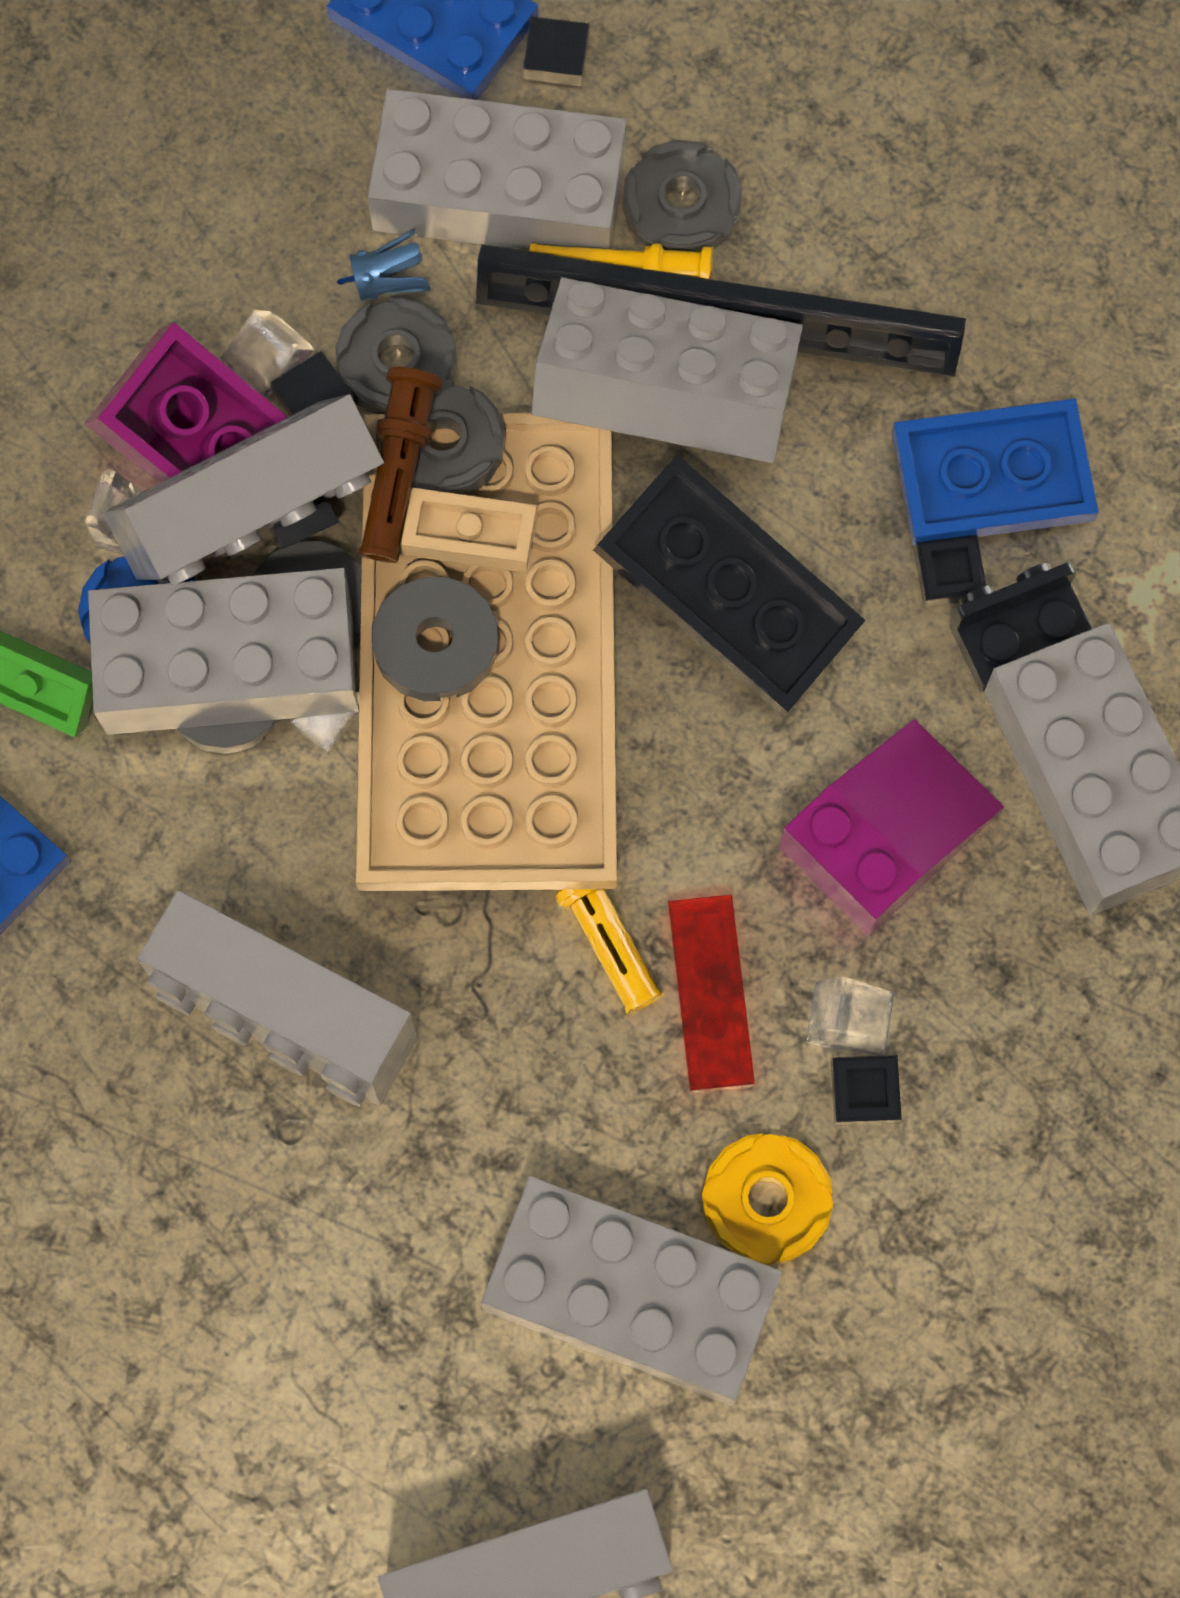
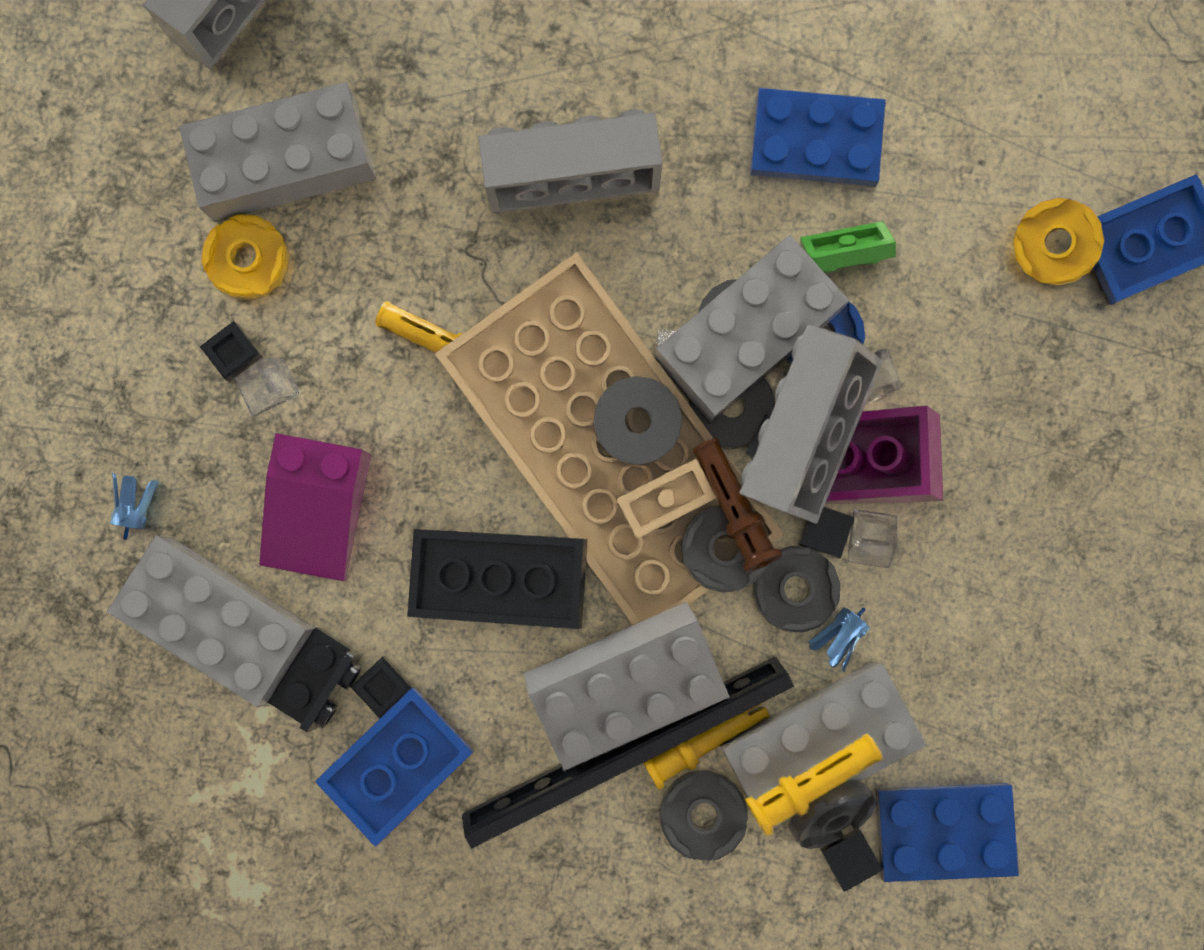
camera: 150 degrees right, 10 degrees up
clear red tile [667,894,755,1095] -> none
none -> flat silver piece [110,473,158,540]
none -> yellow pin [745,733,883,837]
none -> dark grey tile [788,781,876,849]

